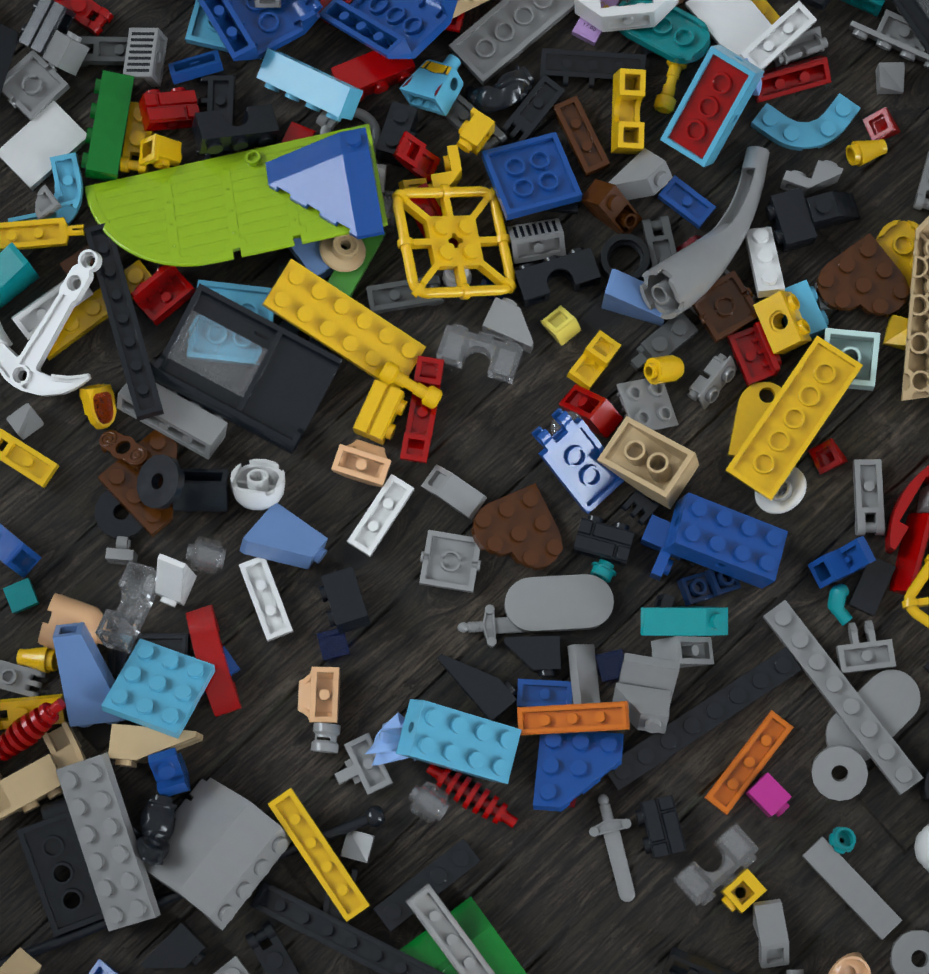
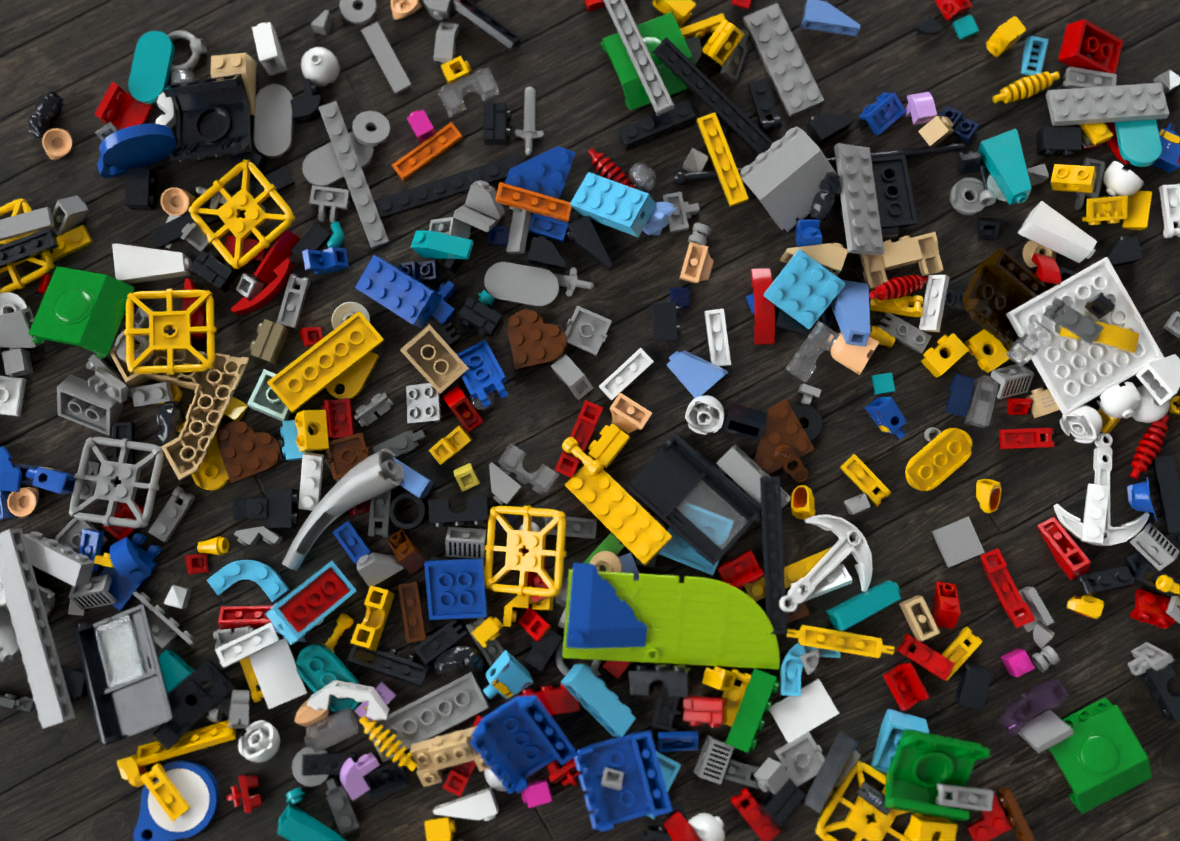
camera: 165 degrees left, 5 degrees up
black tile [137,454,185,510] -> none
white slope [155,553,197,608] -> none
clear head [185,536,227,574] -> none
yellow brick [644,355,684,385] -> none
teal plate [829,827,856,854] -> none
none -> dark tan brick [250,319,289,365]

